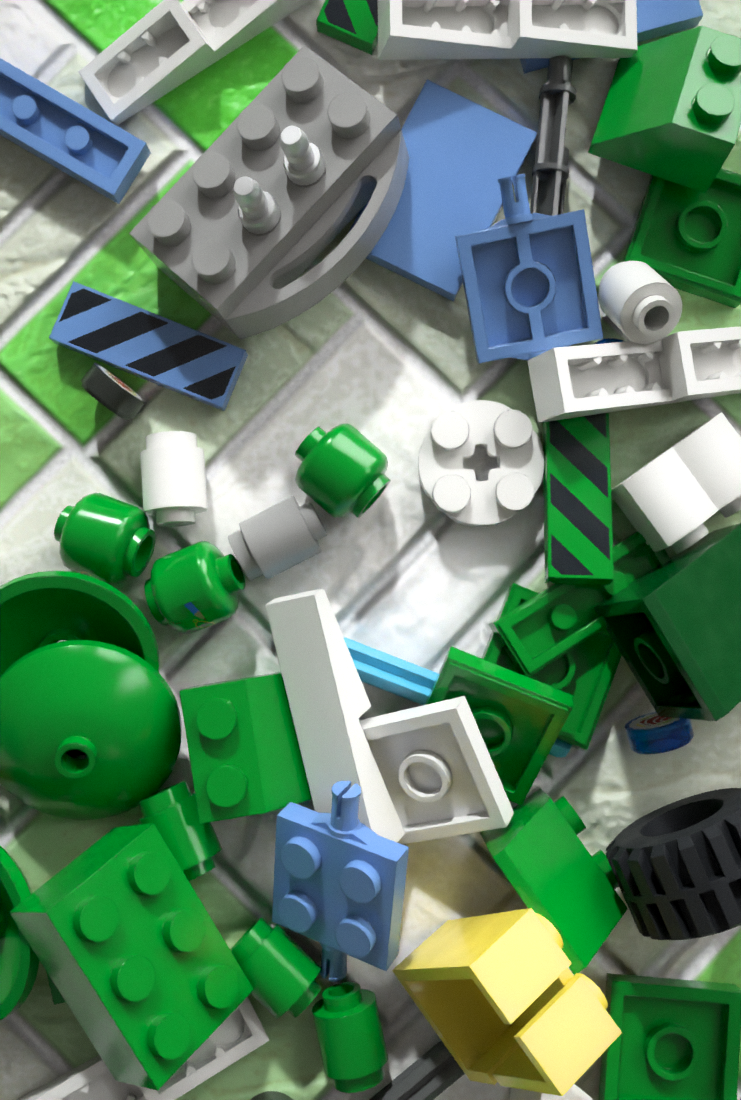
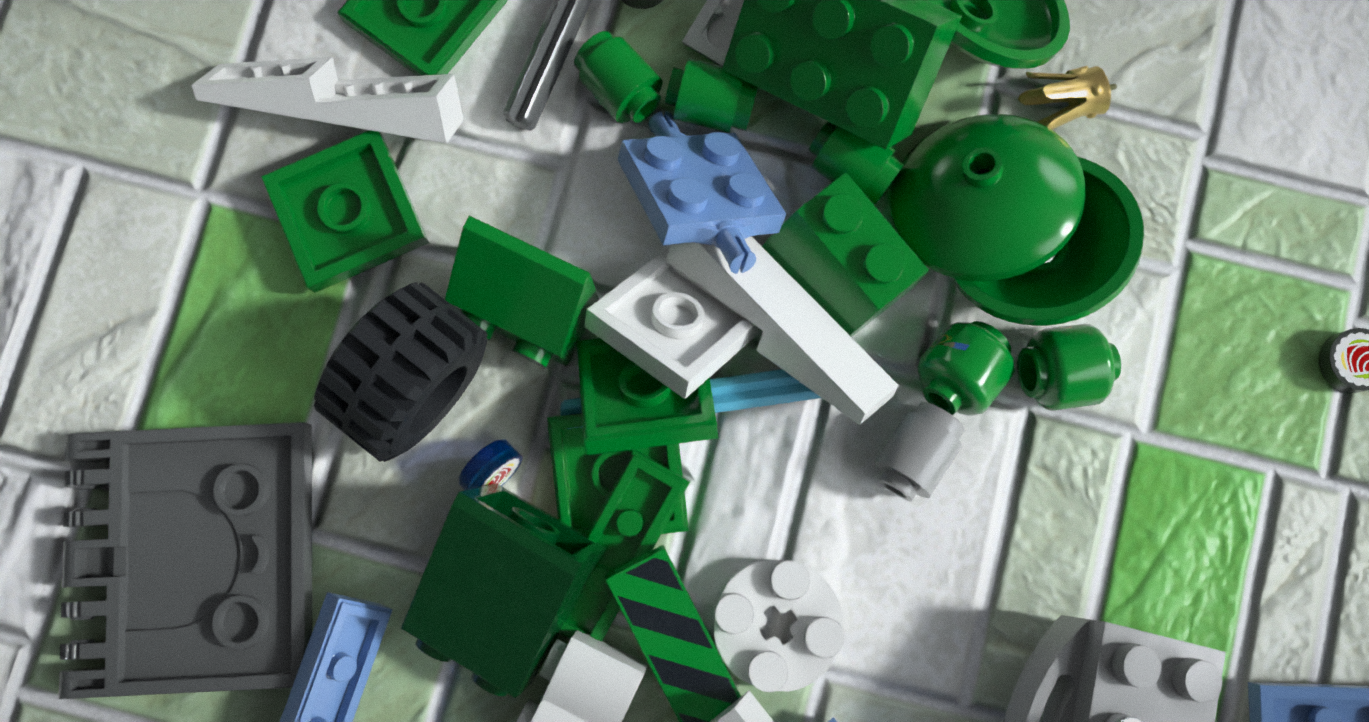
camera: 150 degrees right, 5 degrees down
tile [49,281,248,411] -> none
pearl dark grey tile [81,363,146,420] -> none
white brick [140,431,208,527] -> none
green head [295,424,391,518] -> none
light yellow piece [392,908,622,1096] -> none

